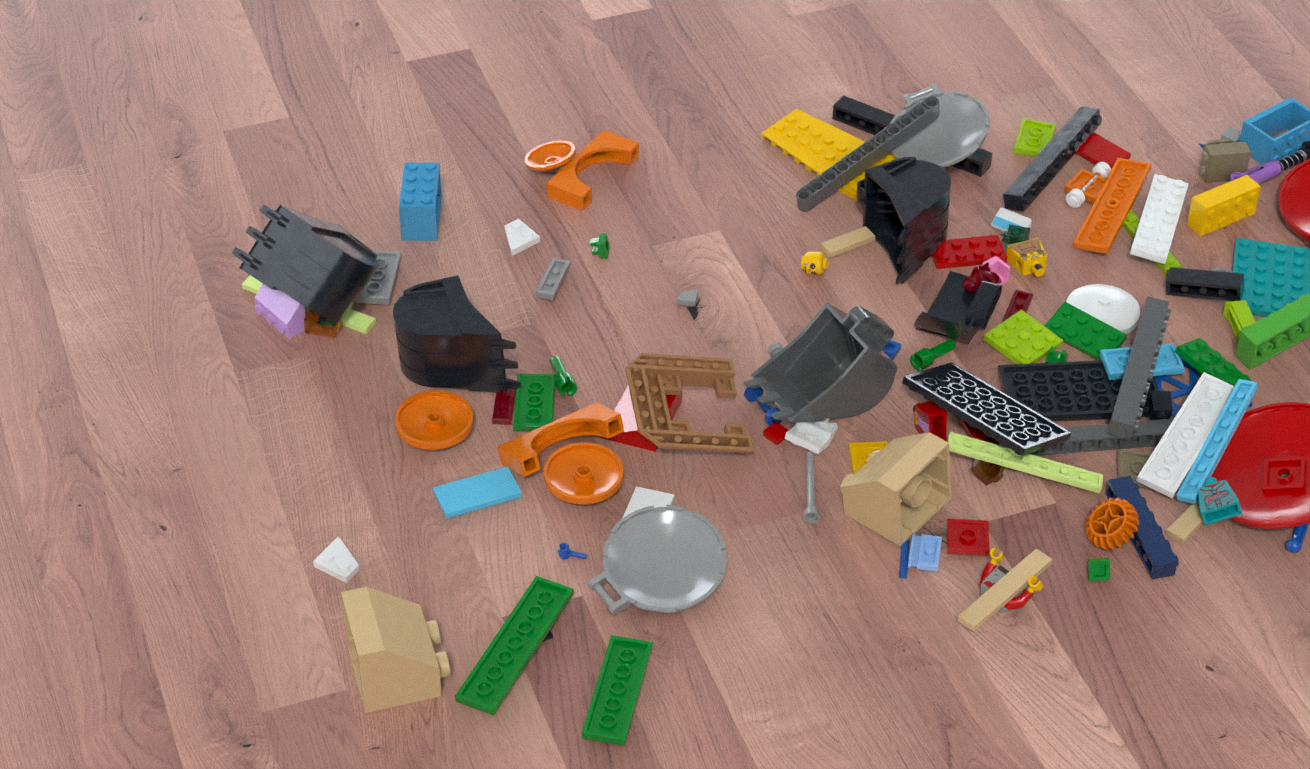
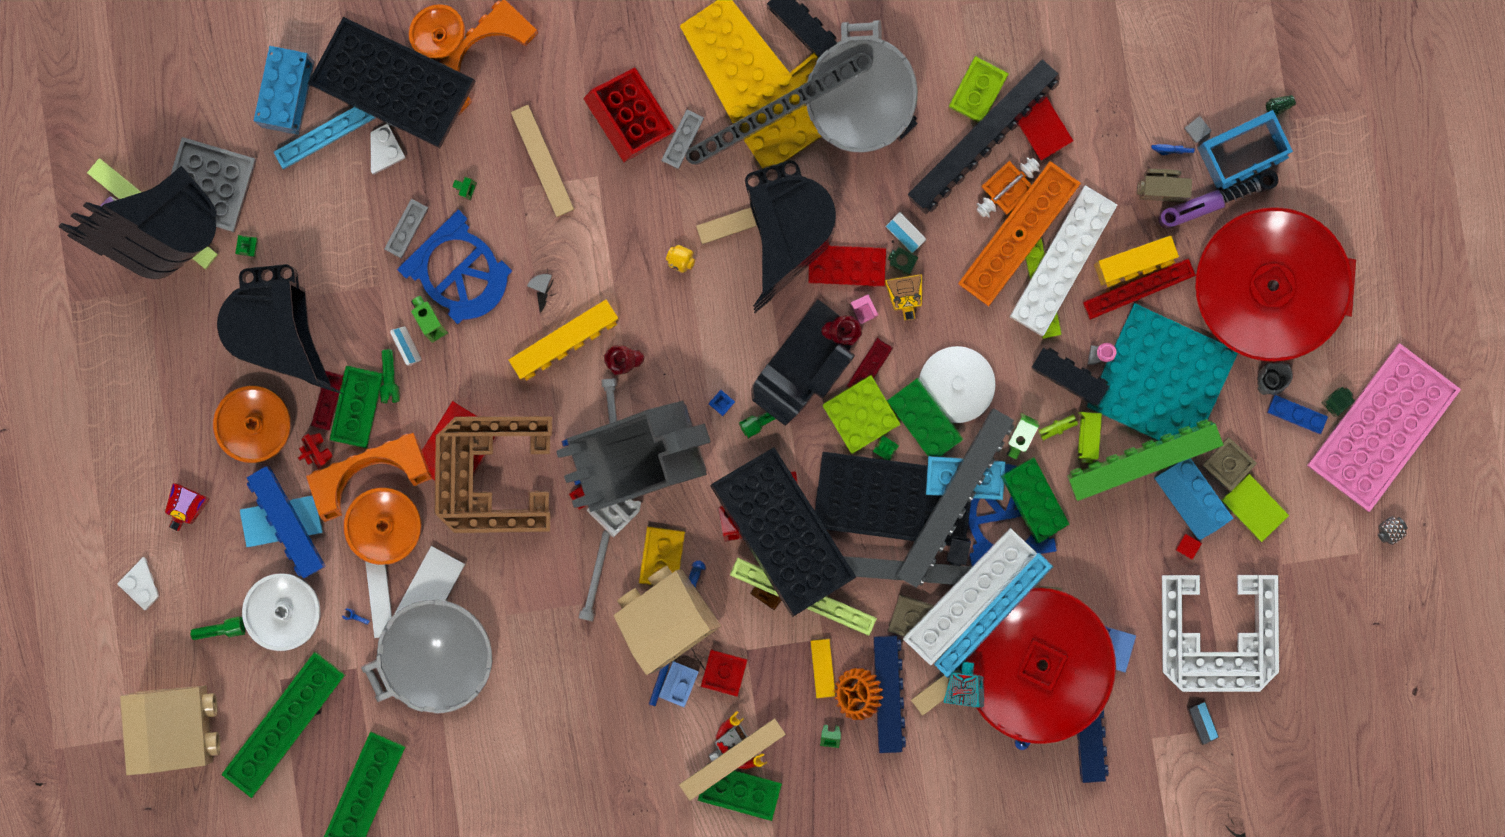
camera: 10 degrees right, 45 degrees up
none -> torso [165,483,210,531]
none -> green piece [190,617,246,640]
none -> white dish [242,574,321,651]
none -> blue brick [246,466,326,578]
none -> medium azure plate [273,107,376,169]
none -> red hips [298,433,333,469]
none -> black plate [307,17,476,149]
none -> white tile [365,562,392,638]
none -> white slope [390,327,421,366]
none -> blue window [397,210,512,324]
none -> bright green torso [411,296,448,343]
none -> yellow brick [508,299,619,381]
none -> tan tile [511,105,574,217]
none -> red slope [583,67,676,163]
none -> dark red piece [603,345,645,375]
none -> light grey plate [661,109,704,170]
none -> green plate [697,763,782,821]
none -> yellow tile [810,639,836,698]
none -> torso [1006,413,1039,459]
none -> lime pin [1038,414,1078,441]
none -> red tile [1082,258,1196,320]
none -> bright pink plate [1097,343,1116,362]

